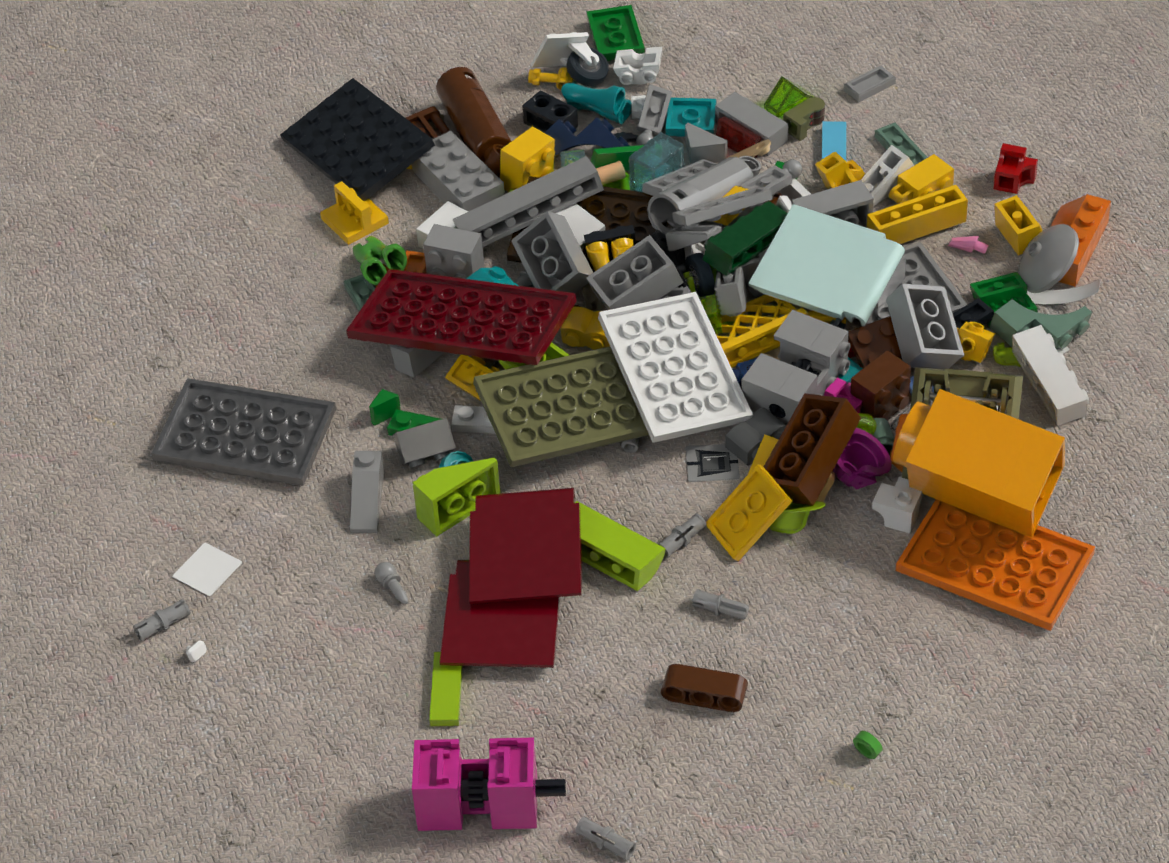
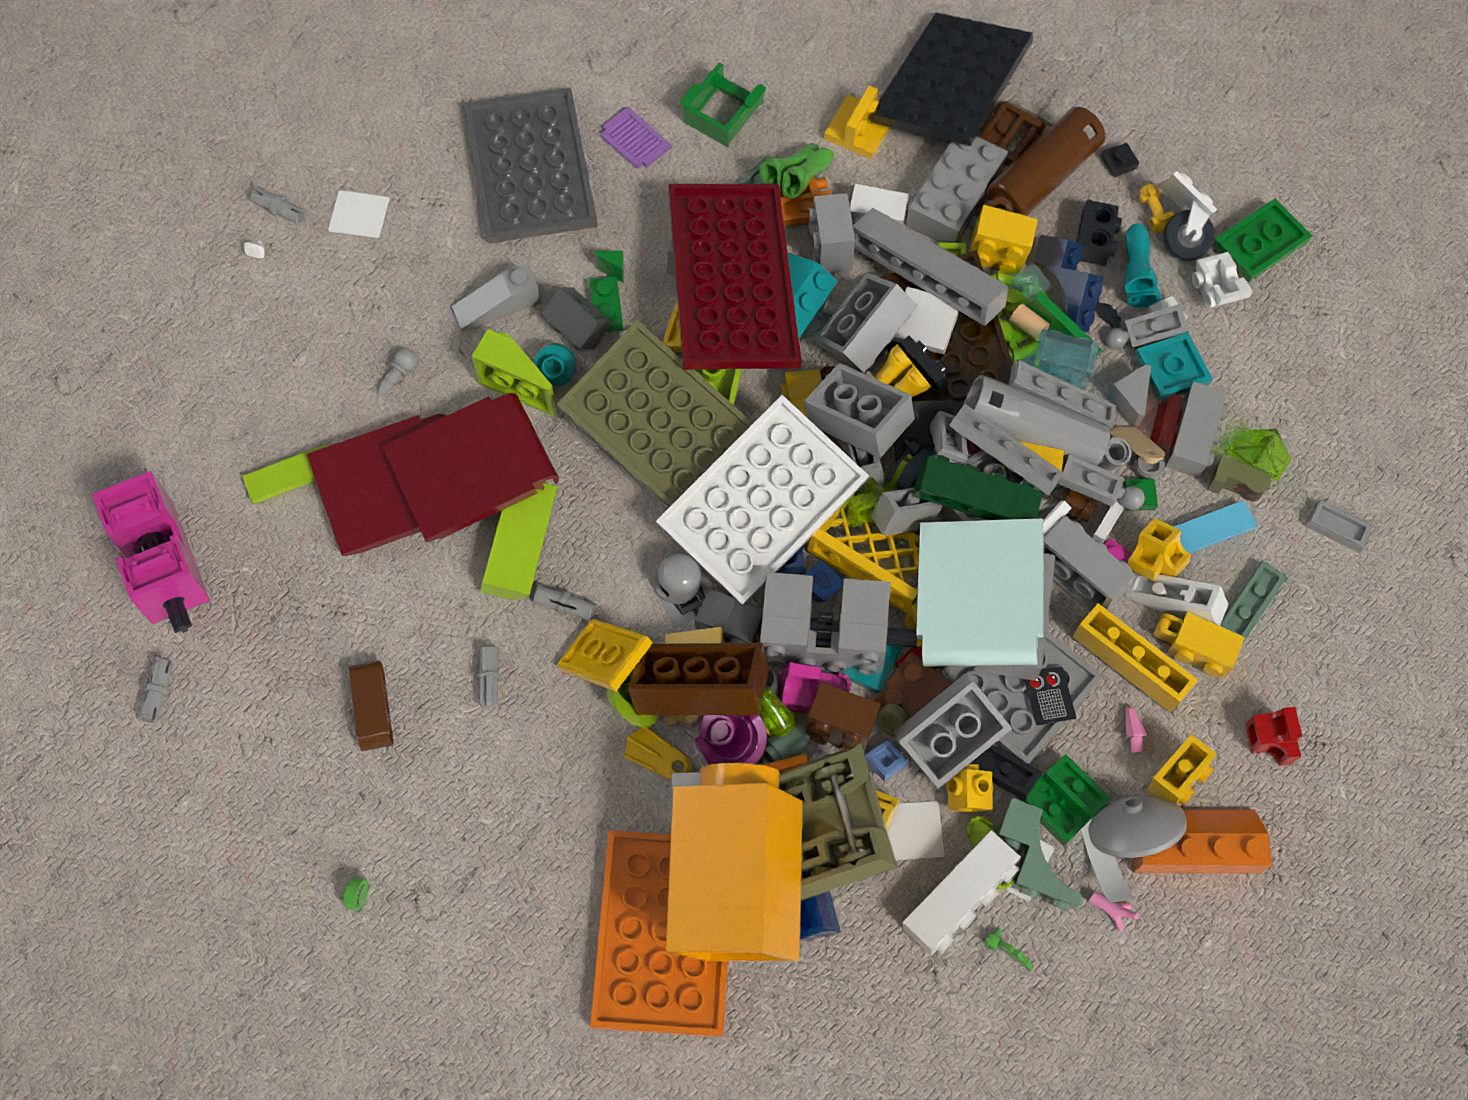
camera: 60 degrees right, 20 degrees up
none -> medium lavender window [600,107,672,169]
none -> yellow piece [624,727,693,781]
none -> light grey helmet [655,553,701,604]
none -> green piece [680,62,766,148]
none -> bright green piece [983,928,1033,971]
none -> black sticker [1024,667,1076,726]
none -> bright pink bar [1089,891,1139,931]
none -> black plate [1101,142,1140,177]
none -> light grey tile [1134,456,1165,481]

